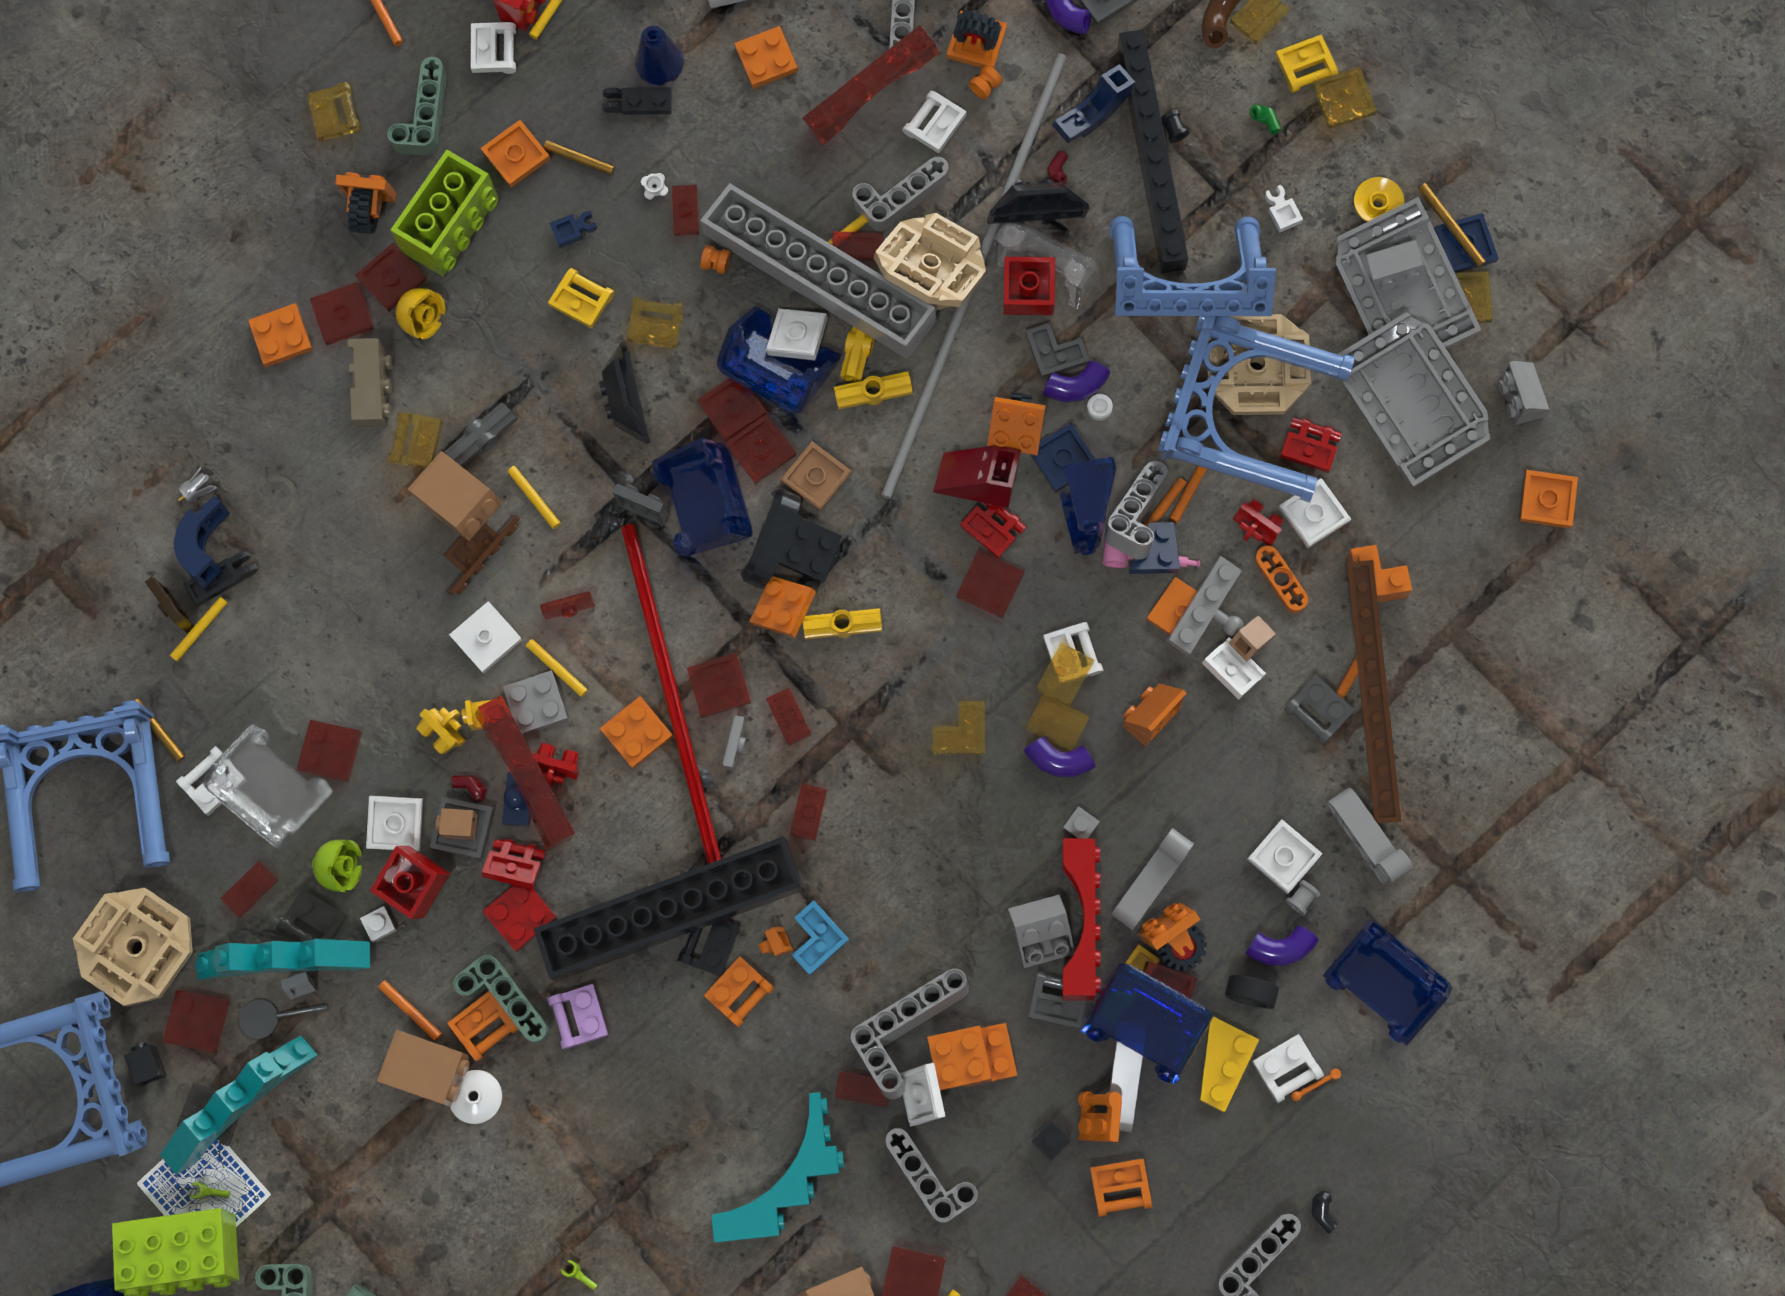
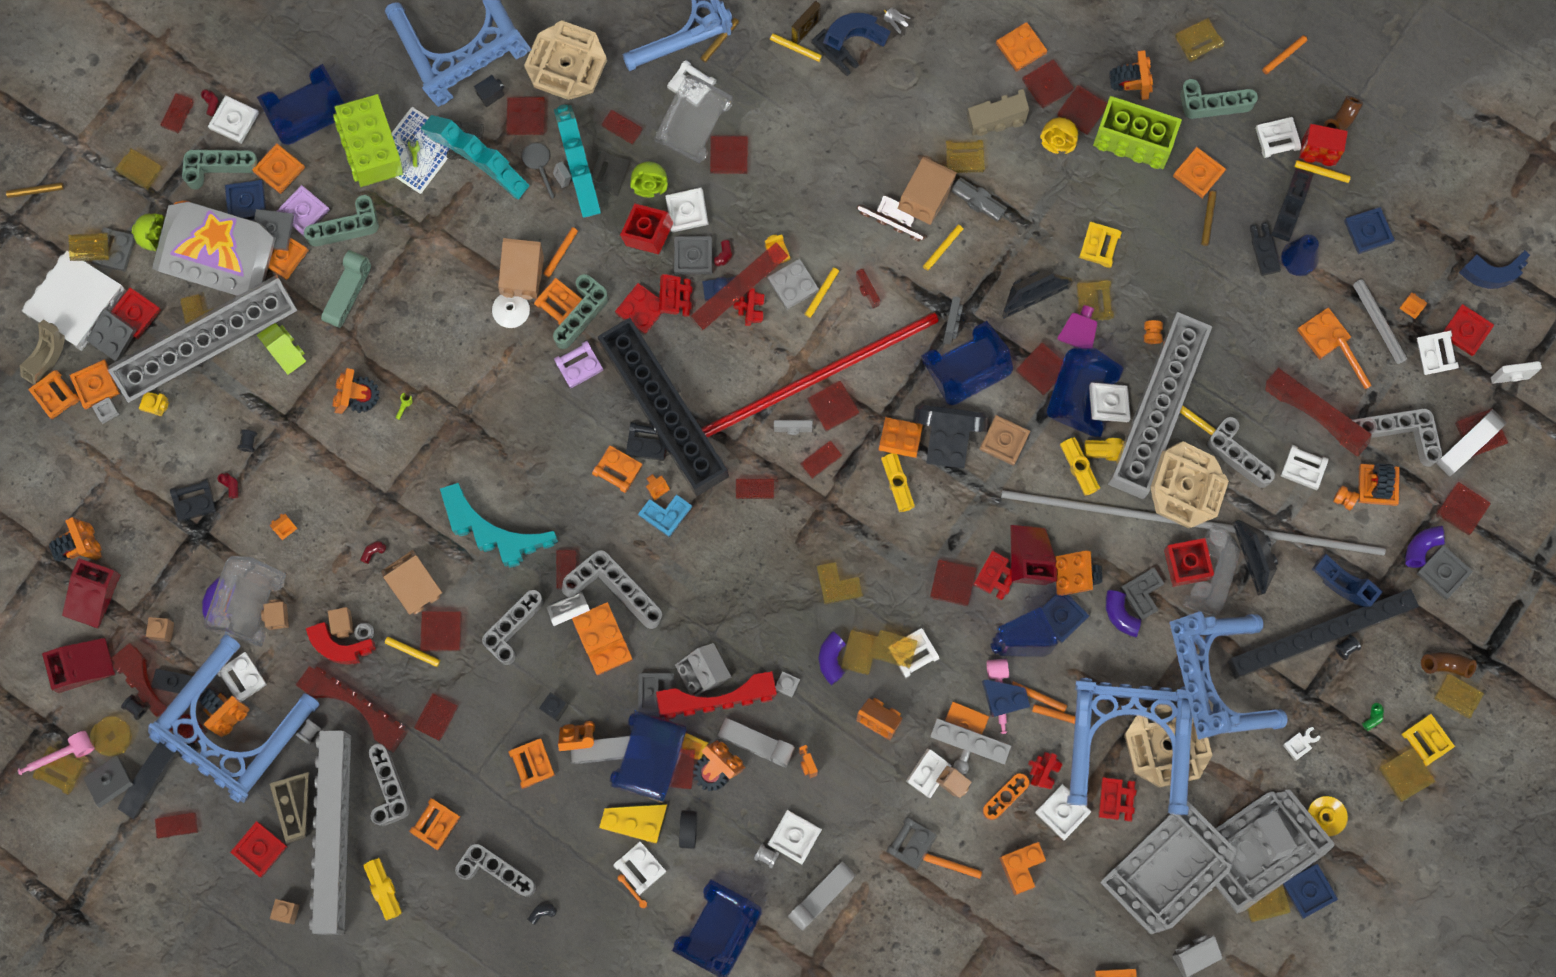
camera: 75 degrees right, 0 degrees up
white plate [360,906,397,943] -> none
yellow hips [416,708,466,754] -> none
medium nougat brick [436,808,478,841] -> none
white plate [449,601,522,674] -> none
dark blue plate [550,211,597,248] -> none
orange plate [600,696,673,769] -> none
white plate [641,173,668,200] -> none
clear red plate [672,185,700,236] -> none
clear red plate [725,414,796,485] -> none
clear red plate [832,231,882,260] -> none
dark red arm [1047,151,1068,185] -> none
white tile [1087,394,1113,421] -> none
light grey beam [1105,461,1168,559] -> none
dark purple cylinder [1245,925,1319,966] -> none
reddish brown plate [1346,560,1401,824] -> none
pearl gold bar [1418,183,1486,268] -> none
none -> orange plate [799,745,818,778]
none -> magenta torso [1057,305,1098,352]
none -> black slope [1271,168,1314,242]
none -> orange piece [1336,336,1371,389]

